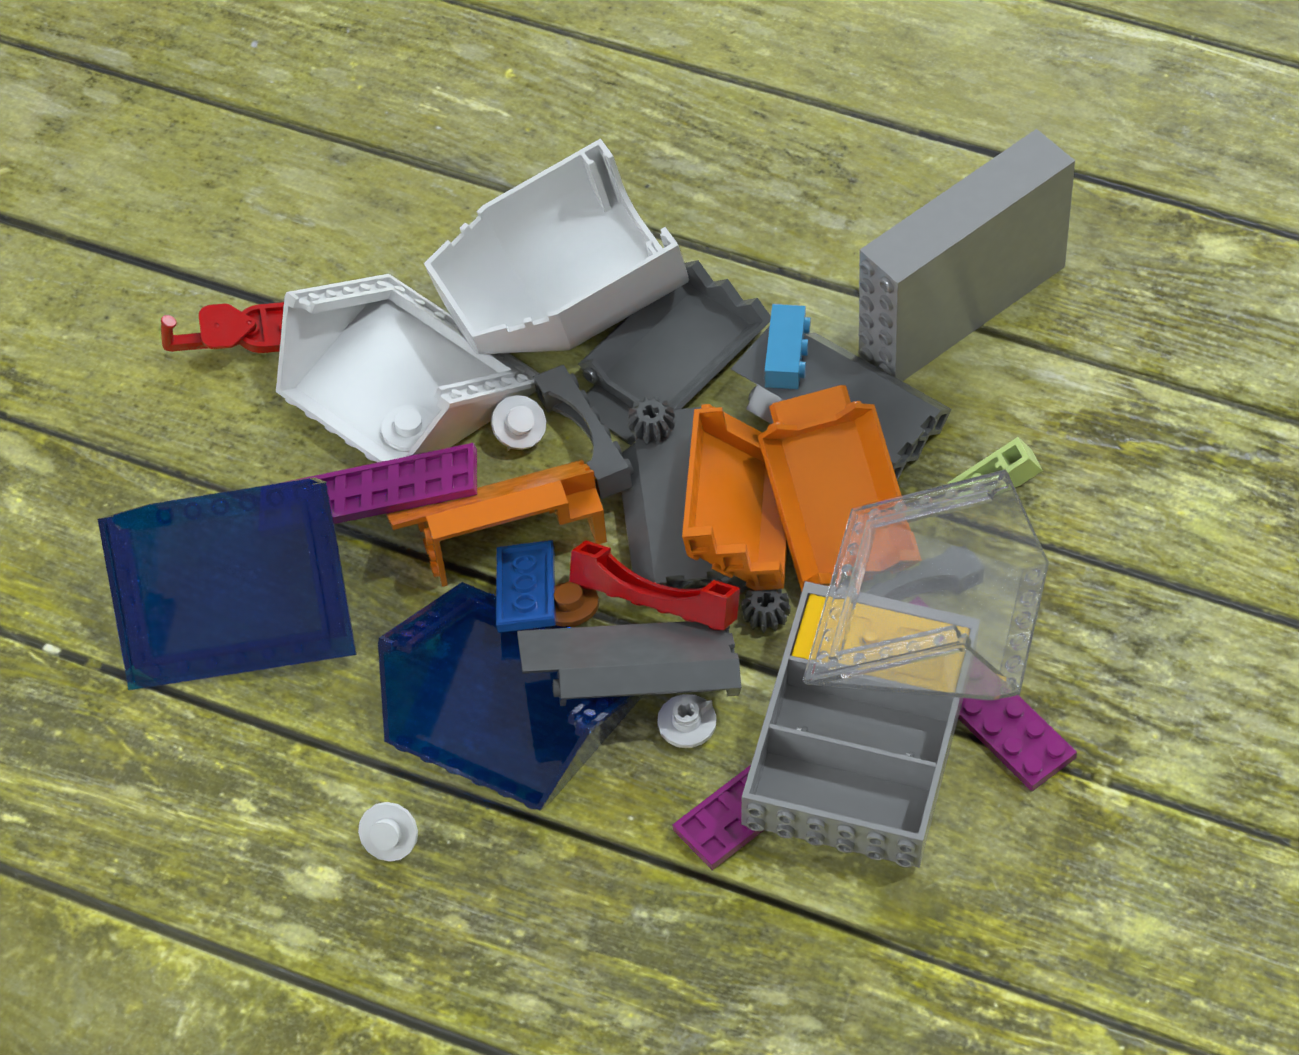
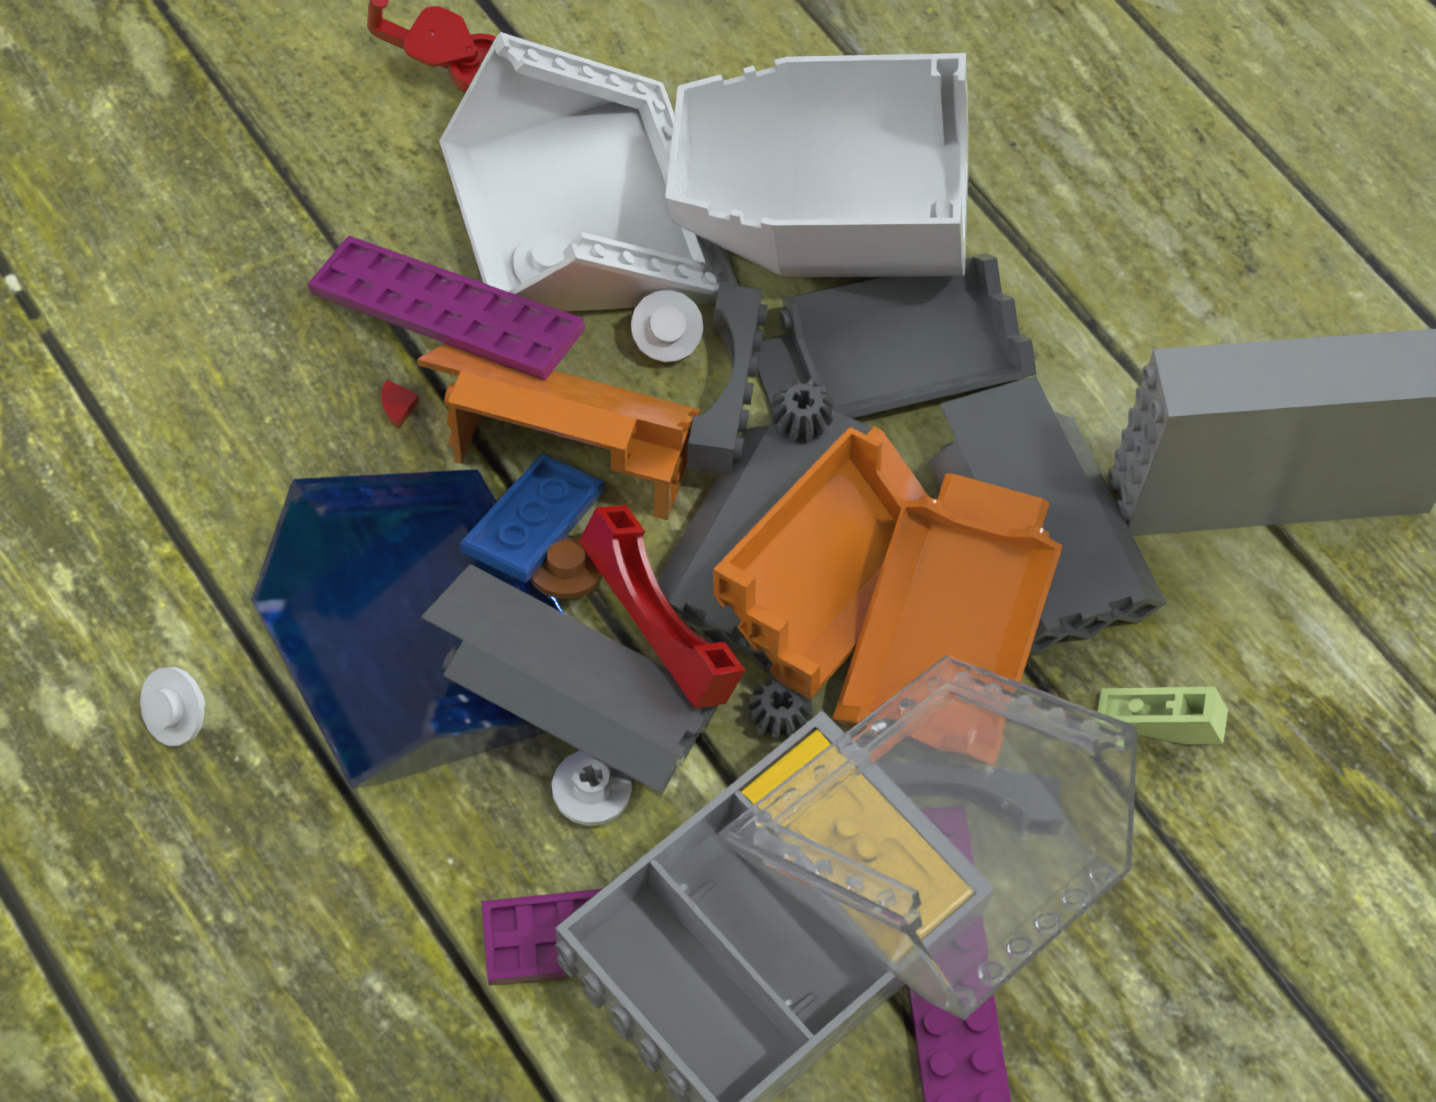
camera: 25 degrees right, 5 degrees up
clear blue windscreen [97,477,357,690] -> none
dark azure brick [765,304,811,389] -> none
none -> red tile [381,379,419,429]

